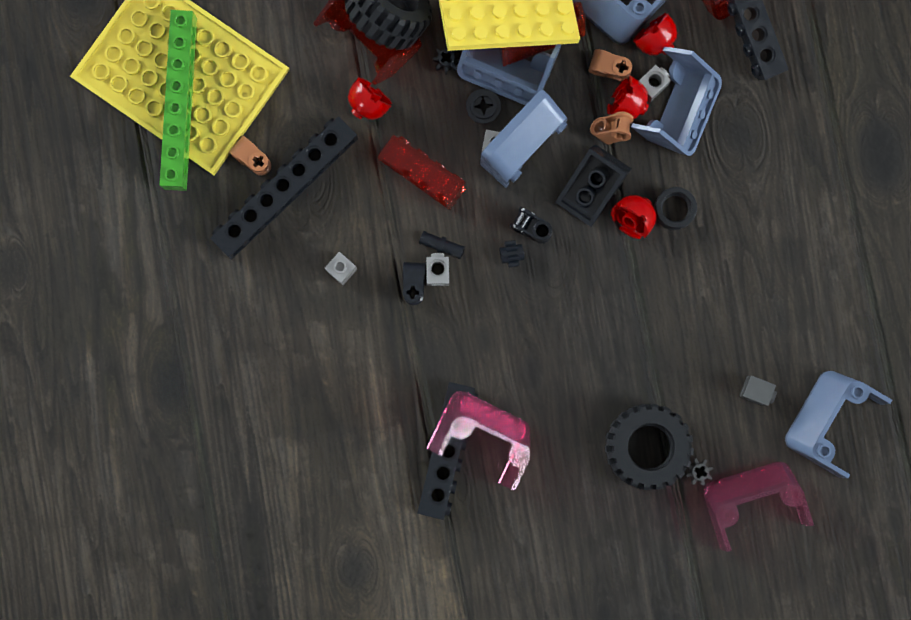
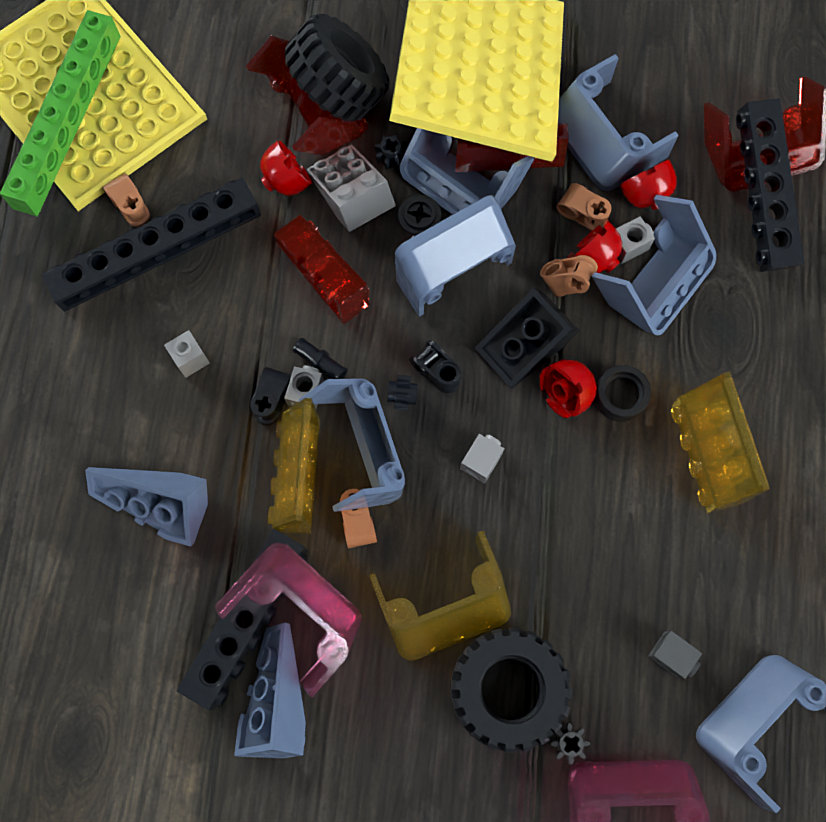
camera: 15 degrees right, 10 degrees down
none -> sand blue wedge [85,467,208,547]
none -> sand blue wedge [234,623,306,758]
none -> clear yellow slope [268,398,320,534]
none -> sand blue windscreen [299,379,405,512]
none -> light grey slope [306,144,396,232]
none -> nougat piece [340,489,377,549]
none -> clear yellow windscreen [369,531,511,661]
none -> light grey brick [460,434,505,484]
none -> clear yellow slope [671,372,770,513]

